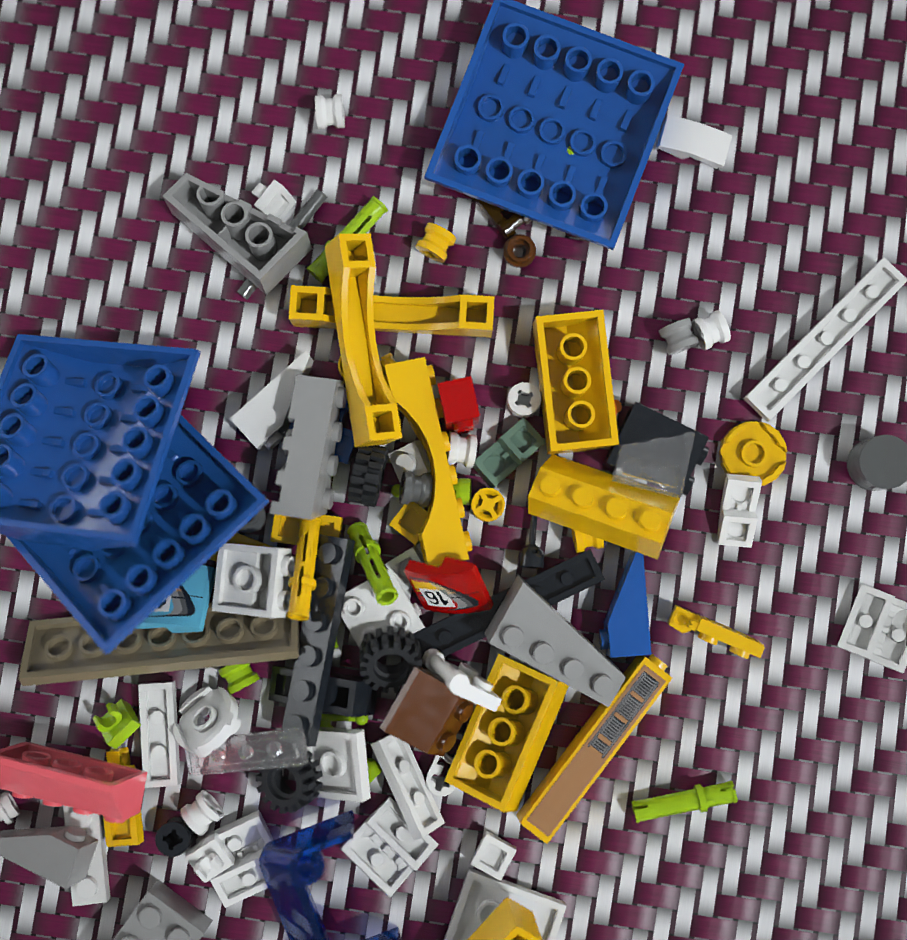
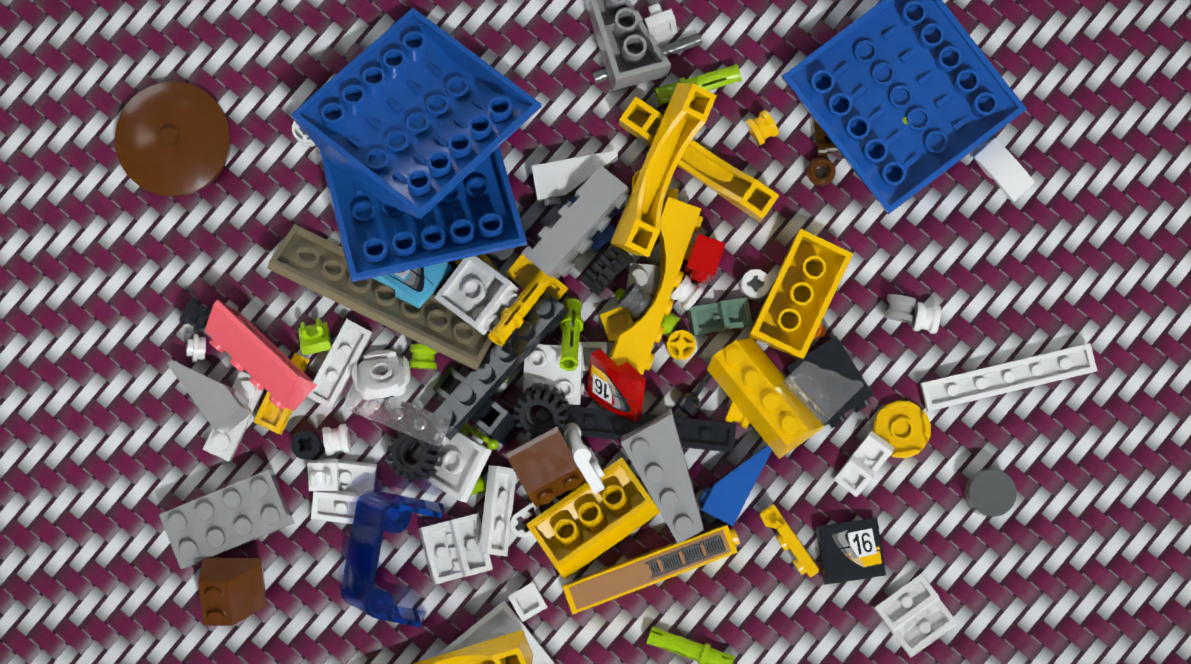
camera: 30 degrees right, 0 degrees up
none -> slope [816,518,886,585]

